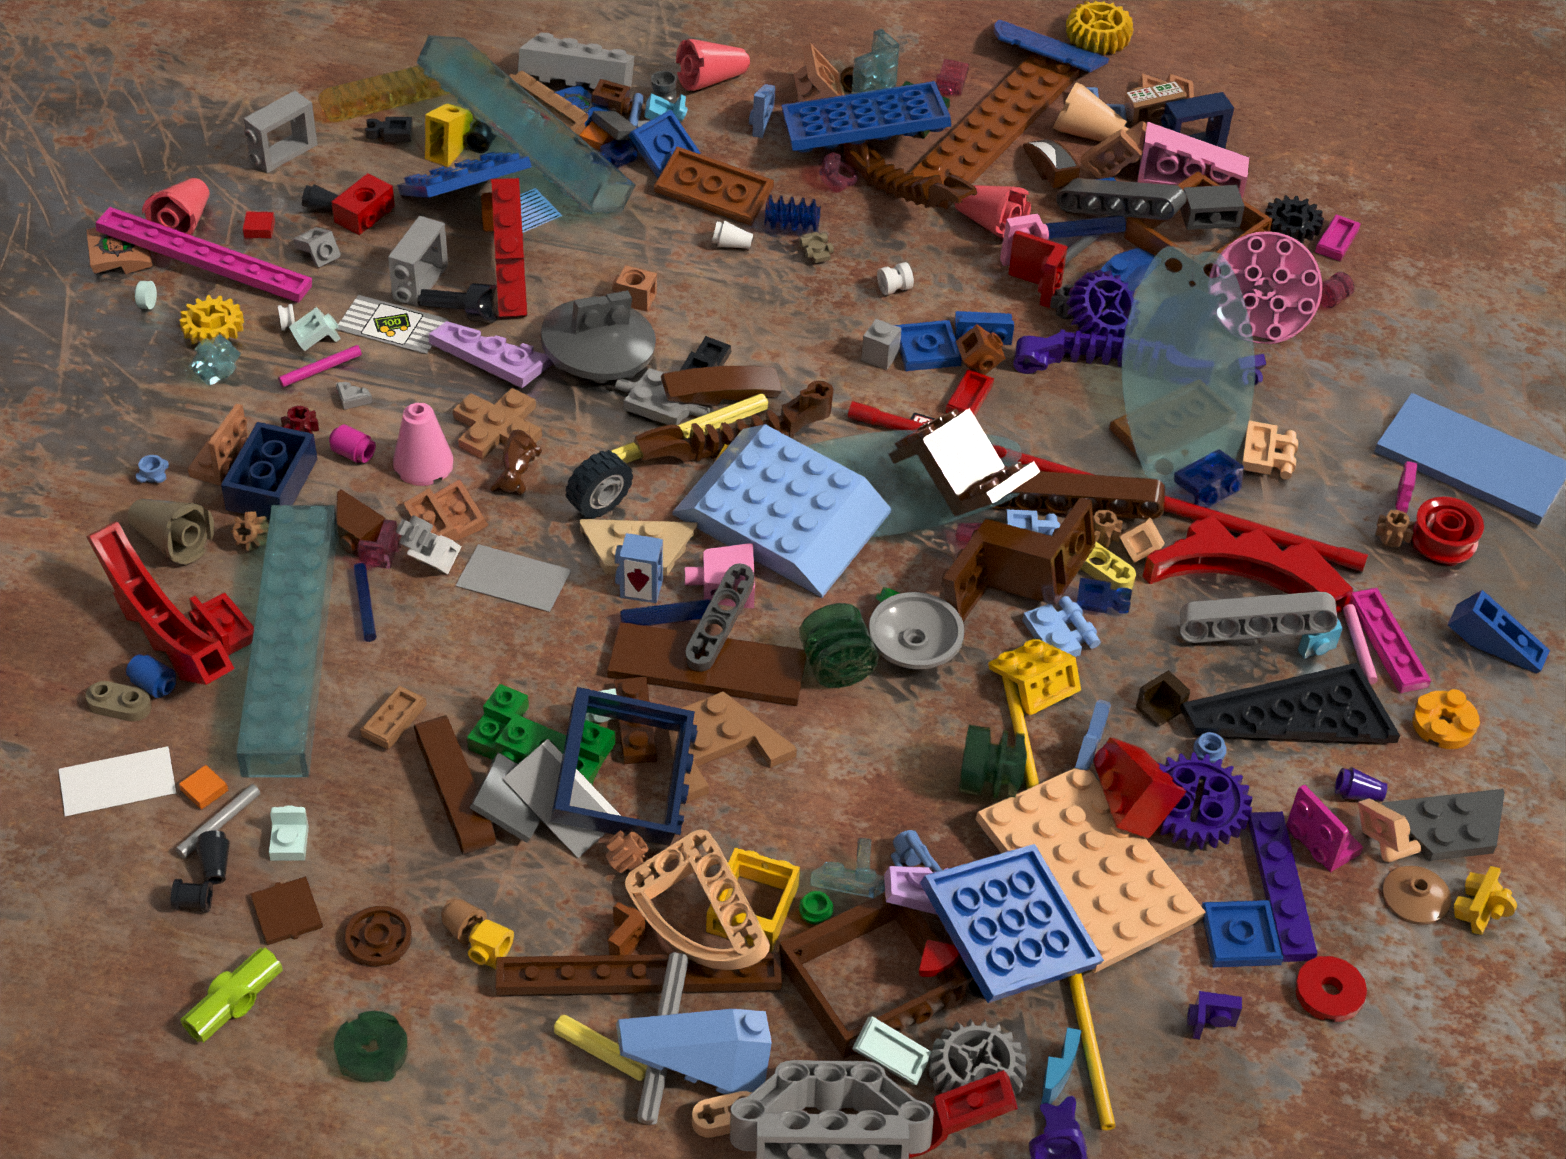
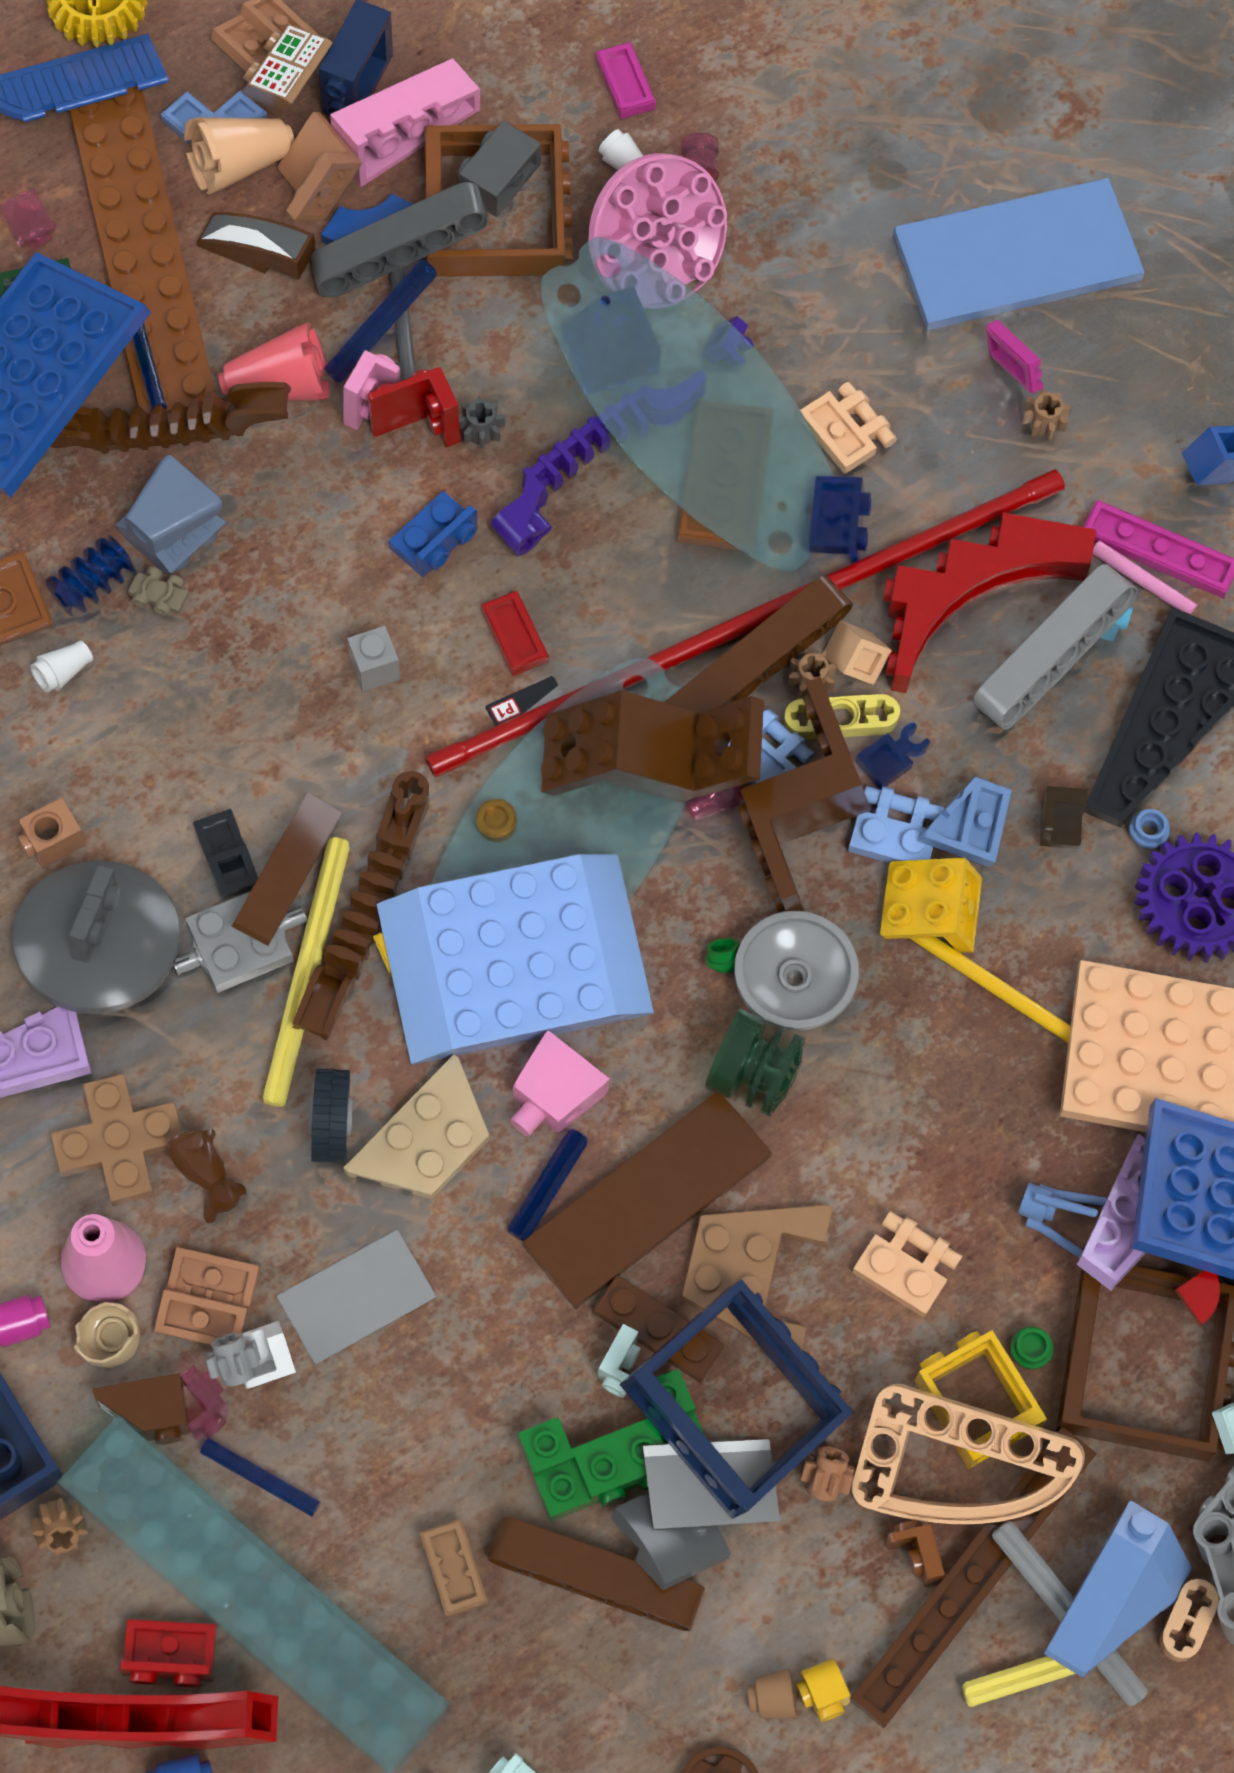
camera: 50 degrees left, 20 degrees up
medium blue brick [615,533,663,603] -> none
dark grey beam [685,563,754,672] -> none
clear light blue plate [810,838,885,898] -> none
clear pink piece [819,152,858,193] -> none
white wheel [877,262,914,295] -> none
blue tile [895,320,962,371] -> none
dark orange brick [956,324,1006,375] -> none
clear green wheel [958,724,1027,799] -> none
dark purple gear [1066,269,1141,338] -> none
medium blue tile [1075,699,1111,771] -> none
red wedge [1093,737,1187,838] -> none
blue slope [1101,247,1162,291] -> none
black gear [1265,195,1324,243] -> none
red wheel [1411,496,1484,566] -> none
none -> tan hair [74,1302,141,1368]
none -> sand blue piece [115,454,226,574]
none -> clear blue bar [132,323,167,411]
none -> pearl gold tile [476,799,517,842]
none -> light nougat plate [852,1211,963,1318]
none -> medium blue wing [918,777,1012,867]

